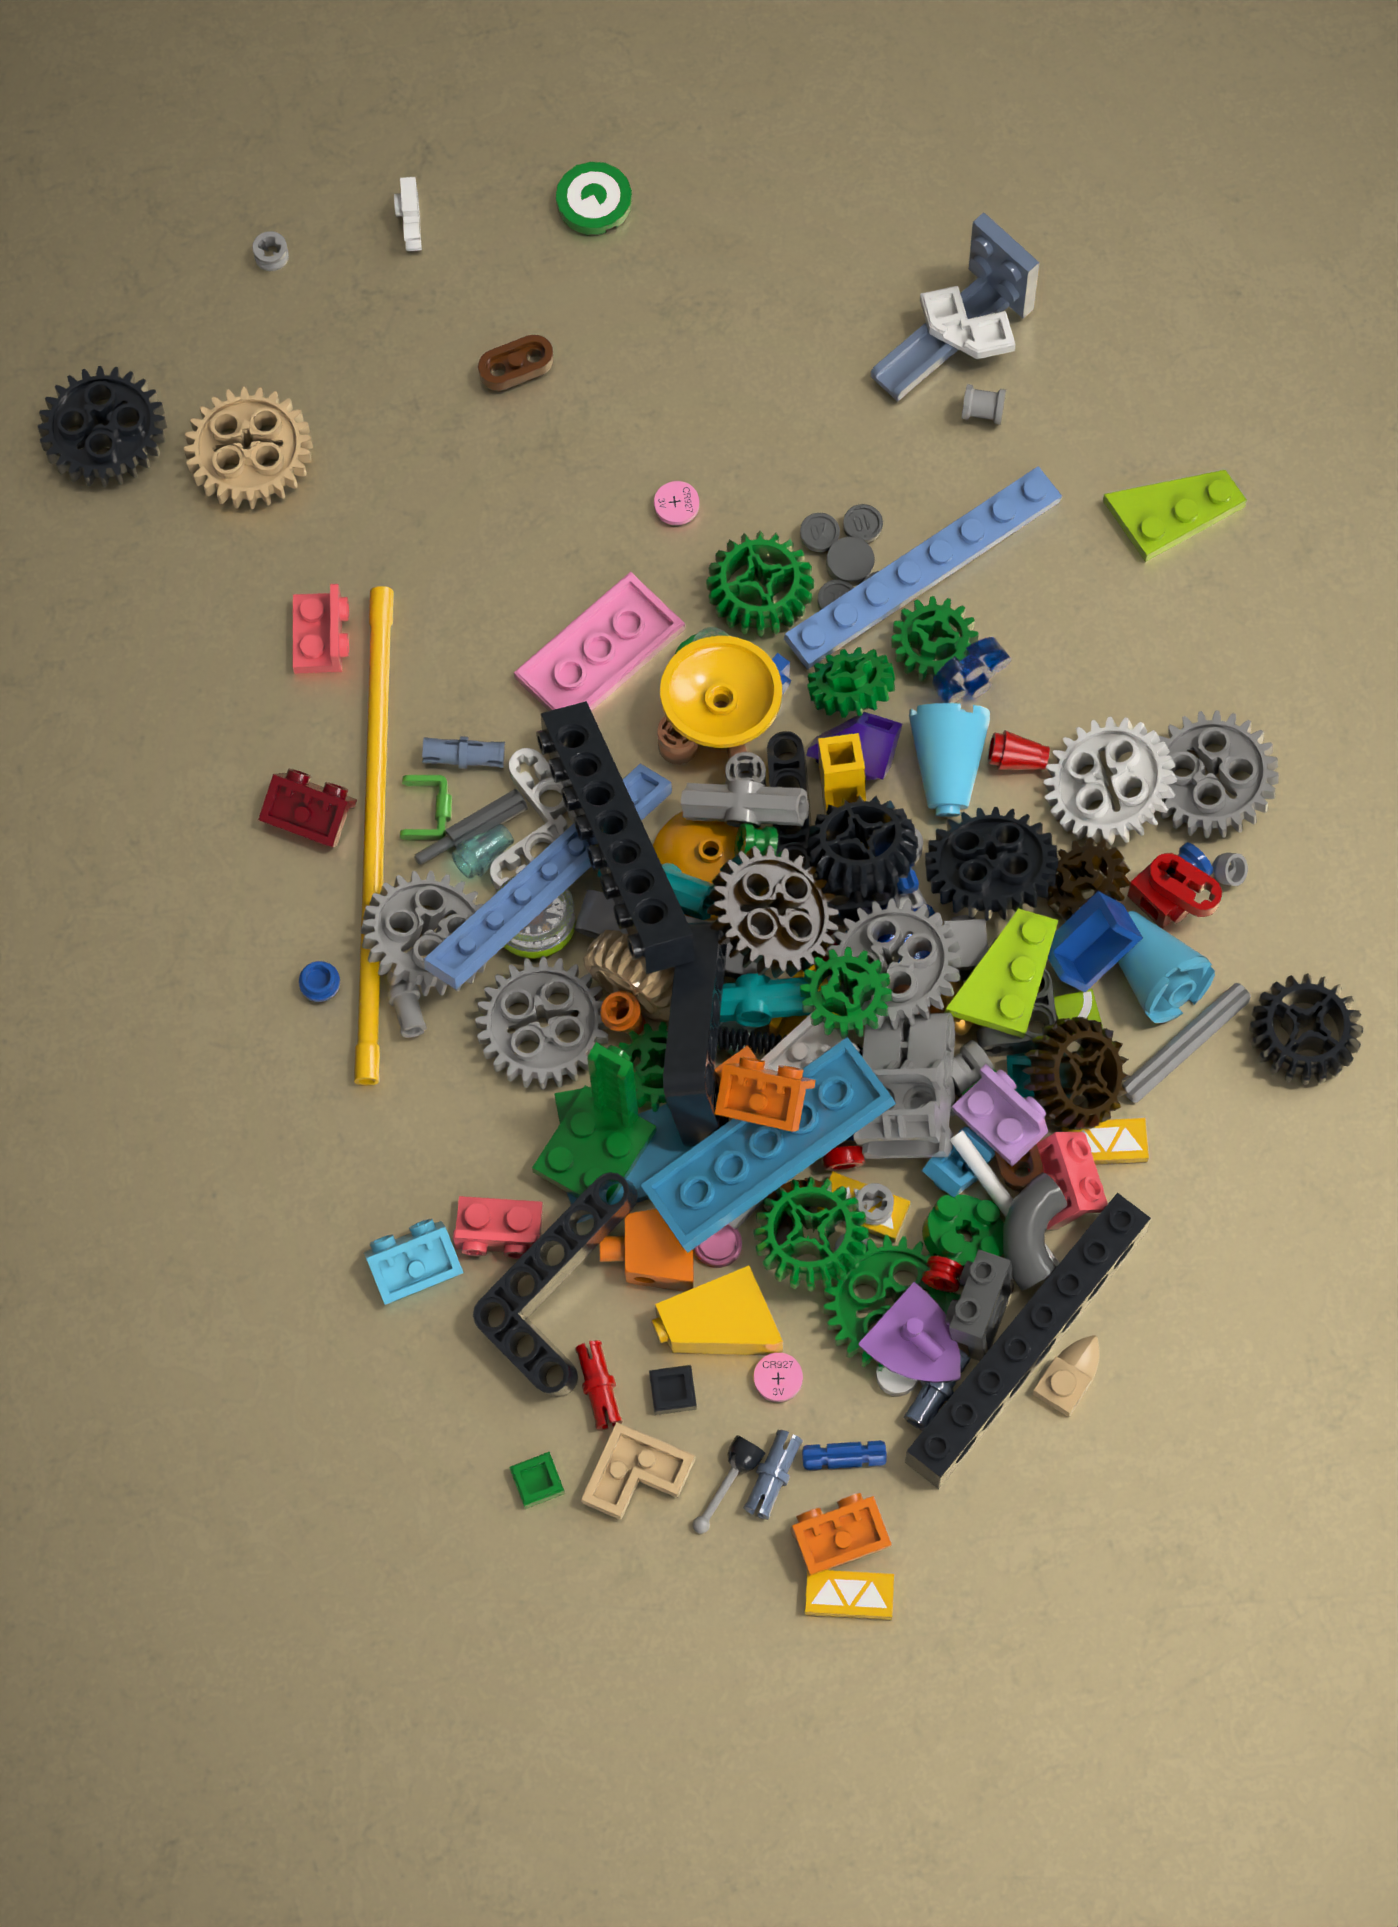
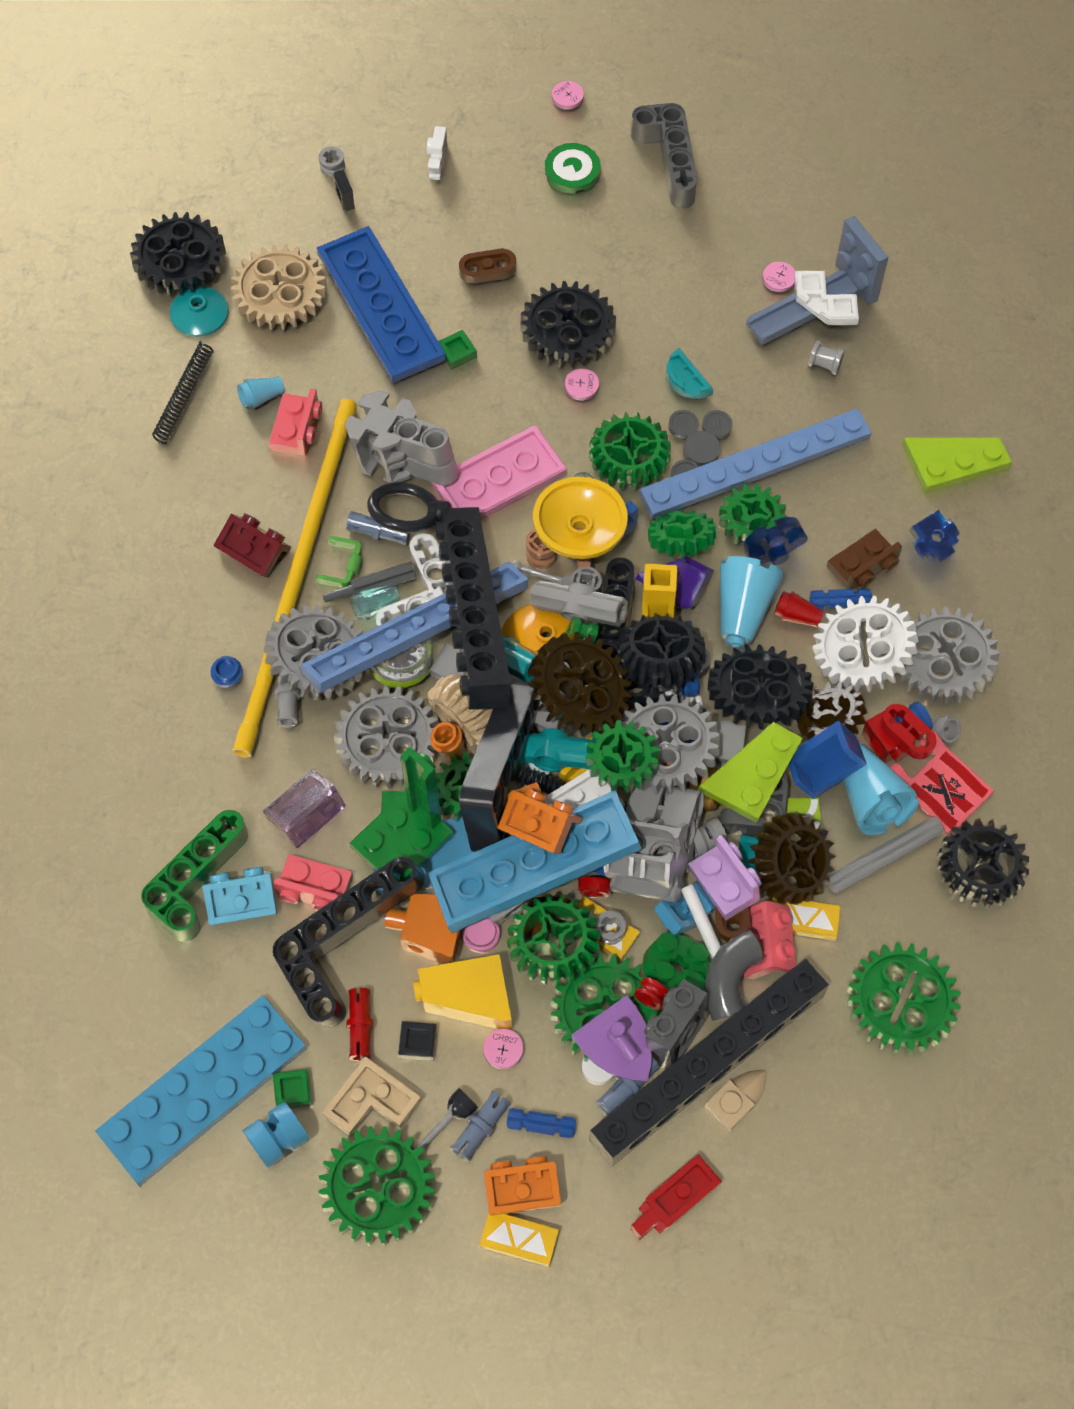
camera: 10 degrees right, 5 degrees down
none -> dark azure plate [95,995,307,1187]
none -> green beam [141,810,248,942]
none -> black piece [152,341,214,444]
none -> teal dish [170,286,229,337]
none -> medium azure cone [237,376,285,409]
none -> dark azure wheel [242,1101,310,1169]
none -> bracket [263,769,345,848]
none -> blue plate [316,226,446,383]
none -> green gear [318,1126,435,1246]
none -> black tile [333,169,355,212]
none -> light grey connector [345,390,458,486]
none -> black piece [367,482,449,533]
none -> green tile [438,329,477,370]
none -> light grey hinge [511,560,571,586]
none -> black gear [520,281,616,368]
none -> bright pink piece [552,81,584,110]
none -> red hinge [630,1154,722,1241]
none -> dark grey beam [631,103,697,209]
none -> teal plate [666,348,713,399]
none -> bright pink piece [763,262,795,292]
none -> blue axle [809,588,872,609]
none -> reddish brown bracket [826,528,902,590]
none -> green gear [846,942,961,1055]
none -> flag [890,730,994,836]
none -> clear blue brick [909,510,960,562]

